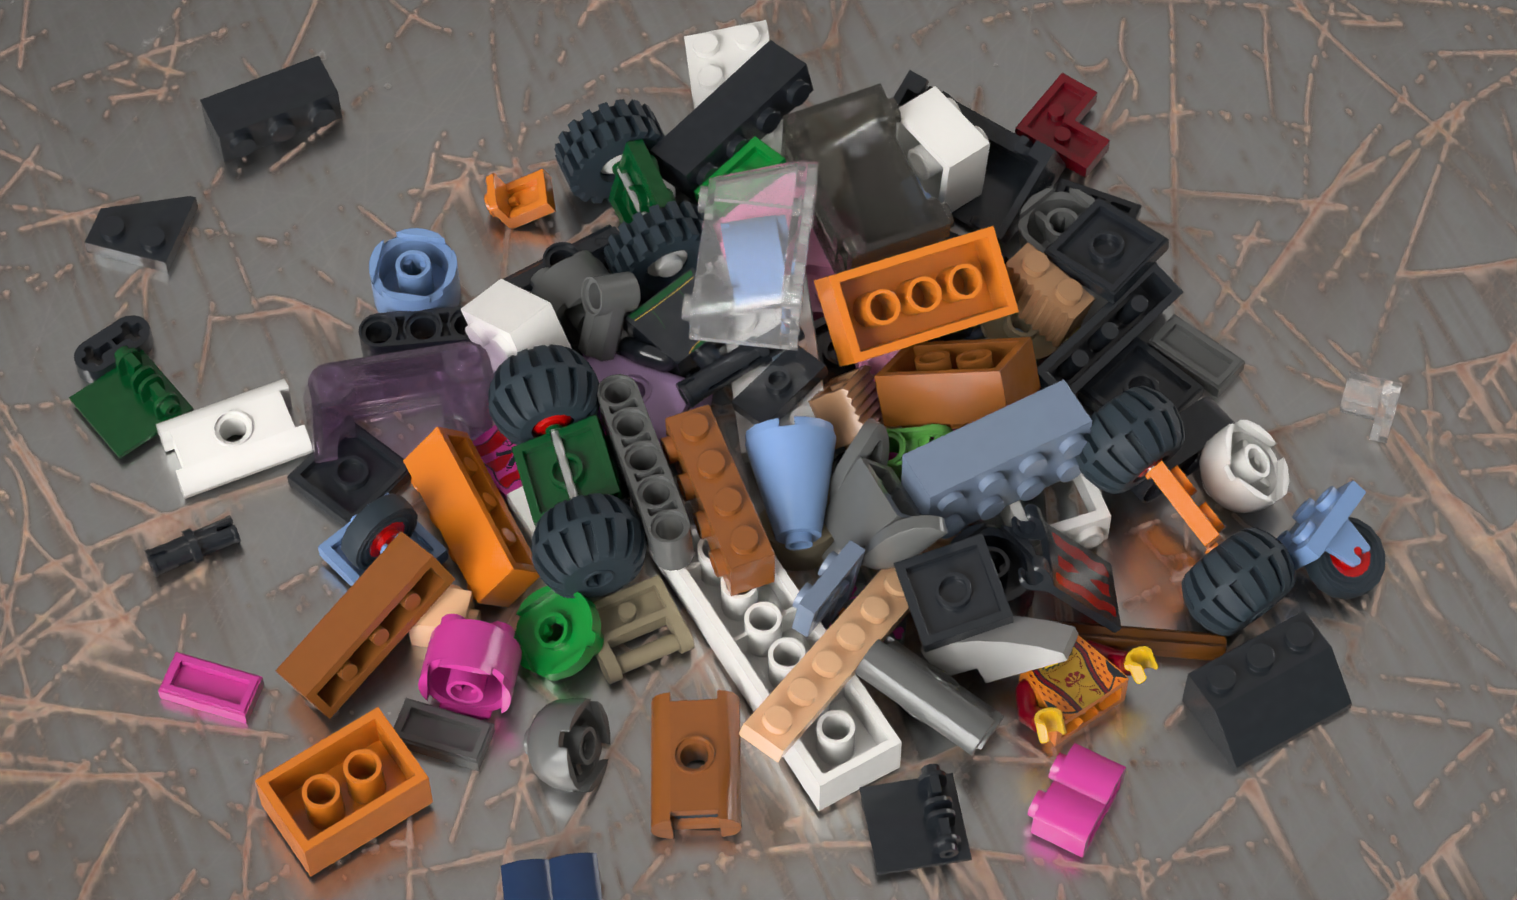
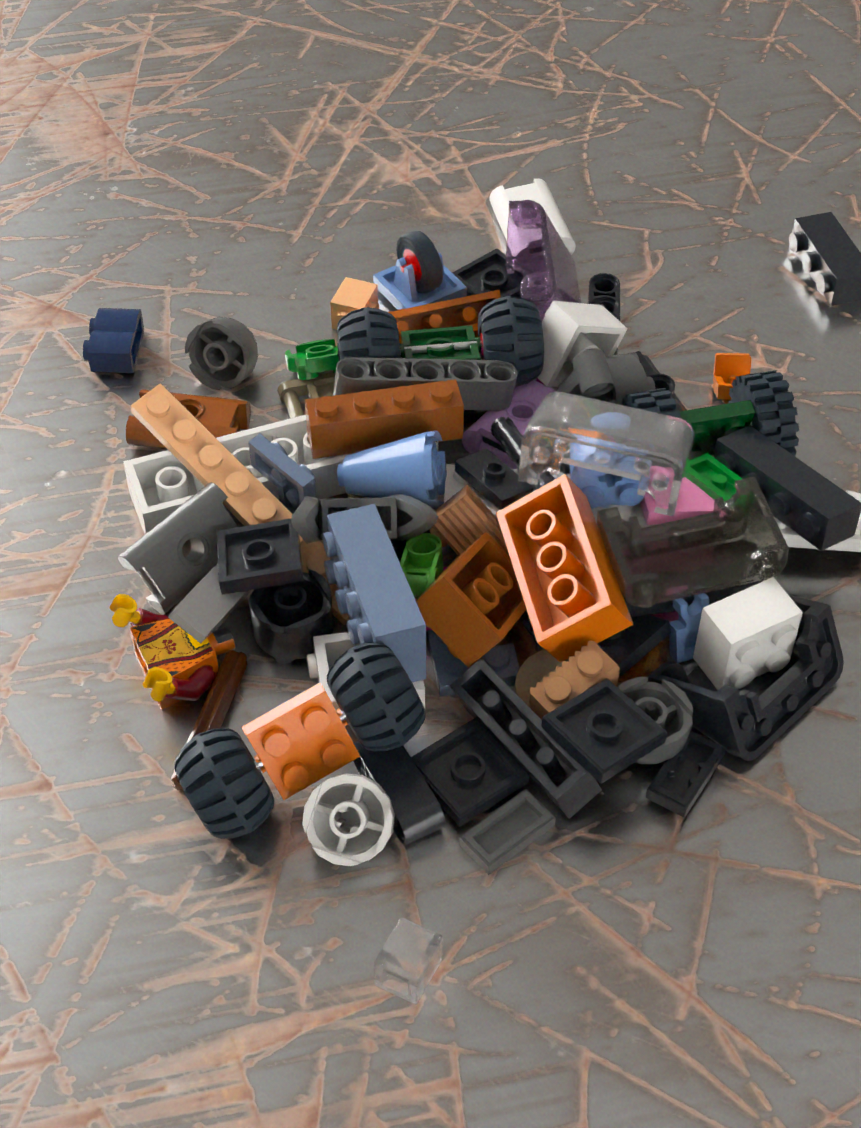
camera: 100 degrees right, 10 degrees down
dark green hinge [69,345,194,458] -> none
black beam [74,315,153,383] -> none
black wing [84,196,198,273] -> none
black pin [144,515,241,578] -> none
dark pink tile [158,652,264,724] -> none
orange brick [255,707,433,877] -> none
dark orange brick [275,531,455,719] -> none
medium blue brick [369,228,461,313] -> none
dark grey tile [393,698,495,771] -> none
dark pink brick [418,614,522,720] -> none
black hinge [859,764,972,875] -> none
black flag [1011,504,1121,633] -> none
dark red plate [1015,73,1110,178] -> none
dark pink brick [1027,743,1126,858] -> none
black slope [1182,611,1352,772] -> none
plate [1277,480,1385,600] -> none

